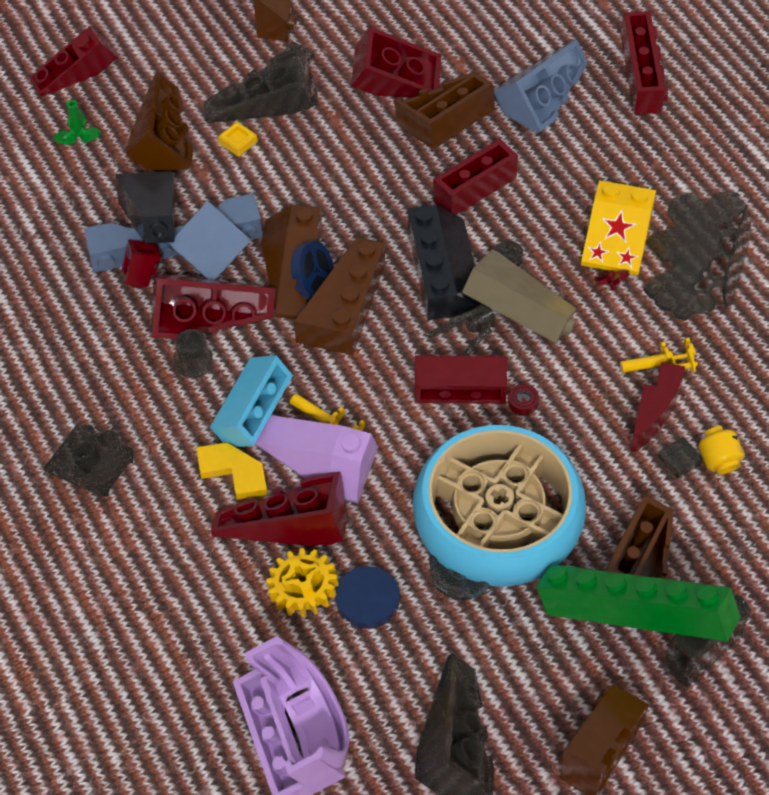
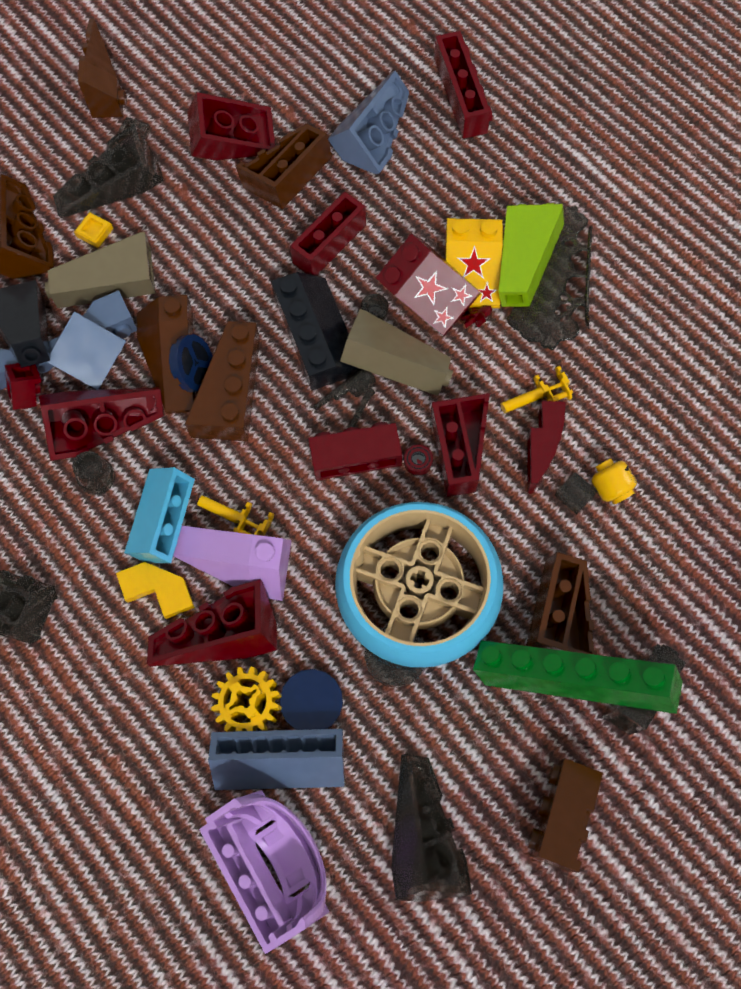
camera: 10 degrees left, 15 degrees up
none -> dark tan slope [45,232,156,308]
none -> sand blue brick [208,729,345,790]
none -> slope [376,233,481,336]
none -> dark red wedge [430,393,490,497]
none -> lime slope [498,203,564,307]

